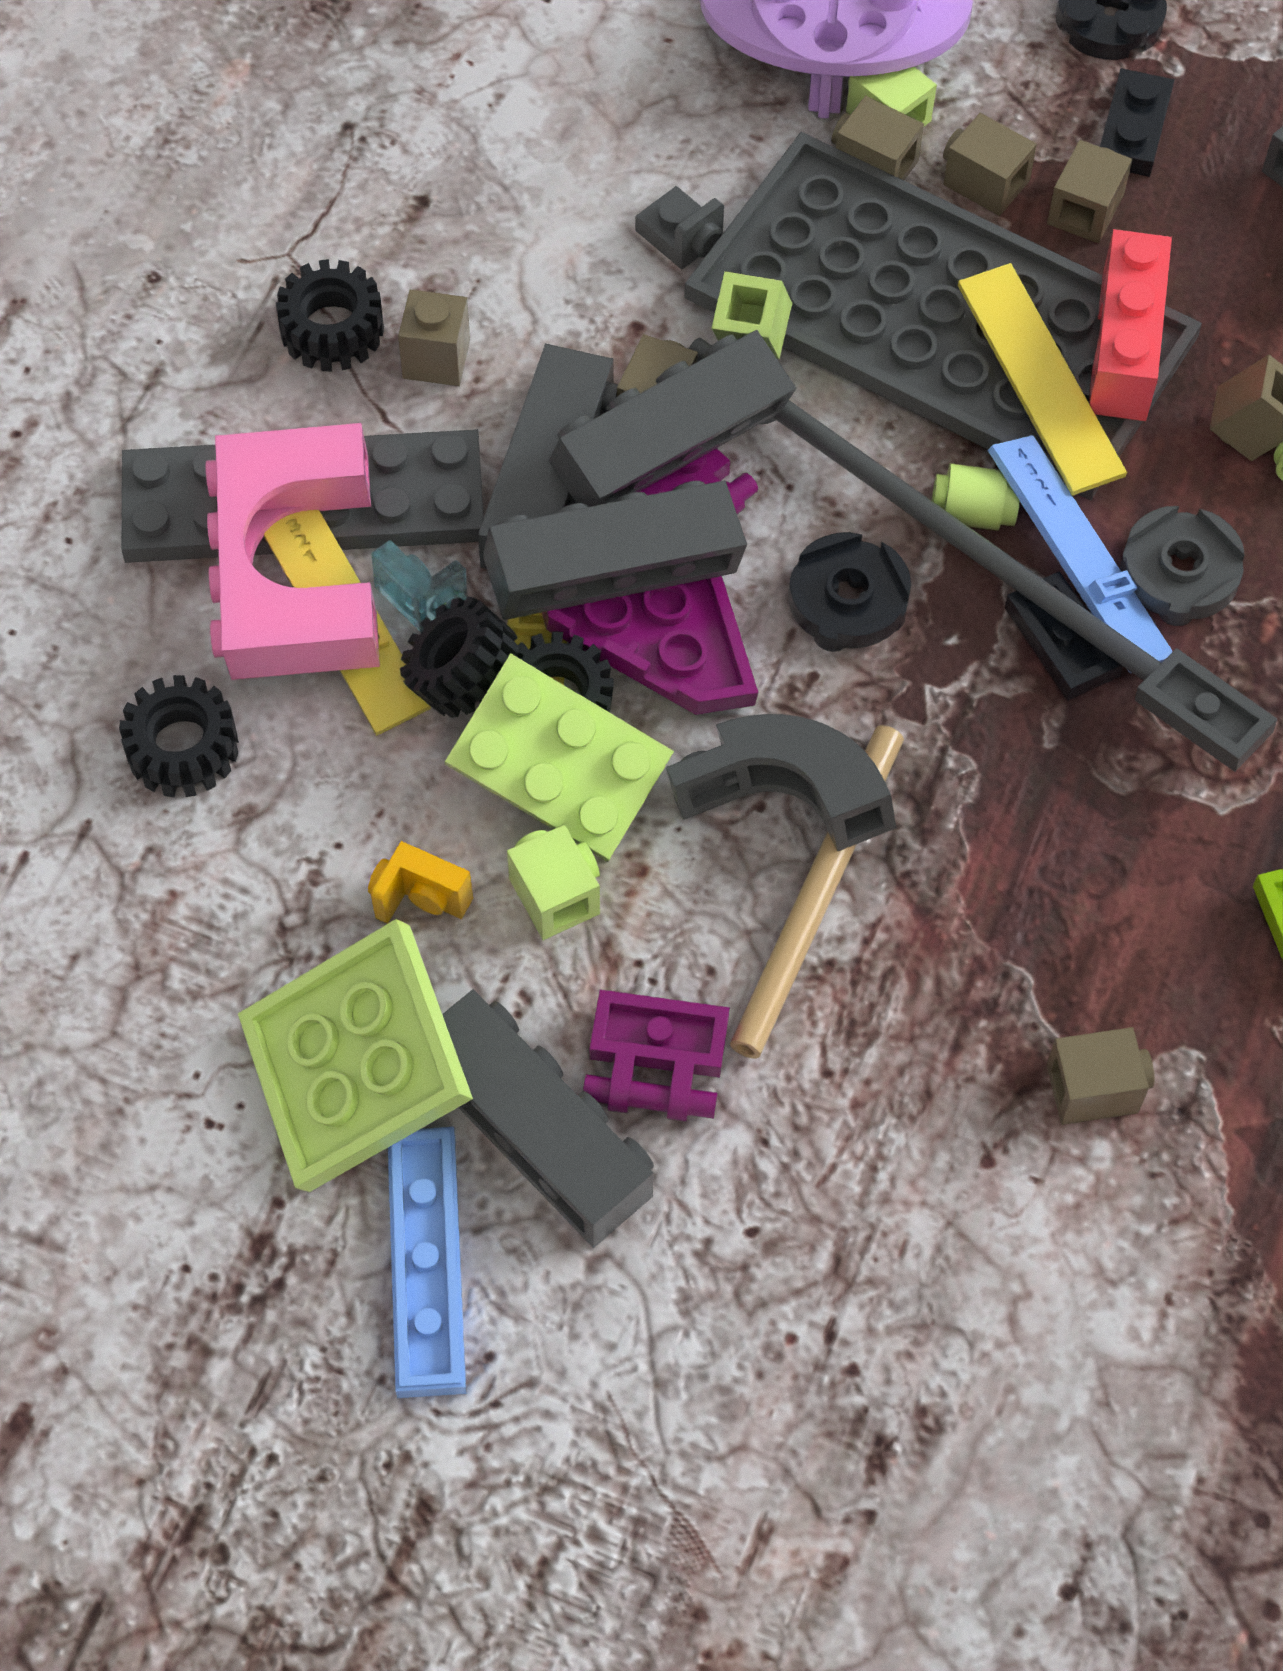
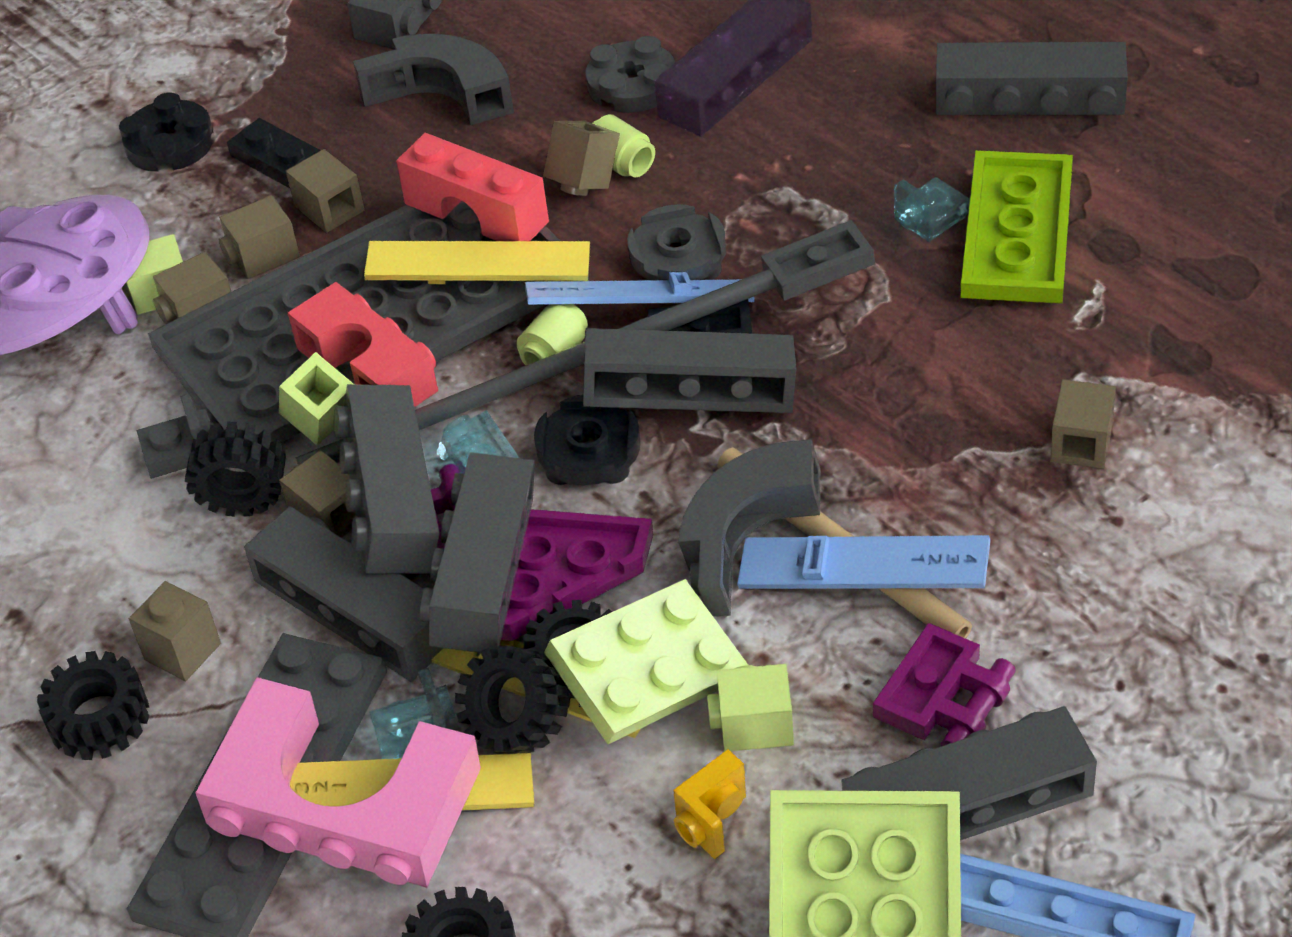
camera: 60 degrees left, 15 degrees down
none -> black tyre [185,422,286,517]
none -> coral arch [288,282,438,407]
none -> clear light blue bracket [437,410,519,474]
none -> dark grey brick [583,328,796,413]
none -> light blue piece [737,535,990,589]

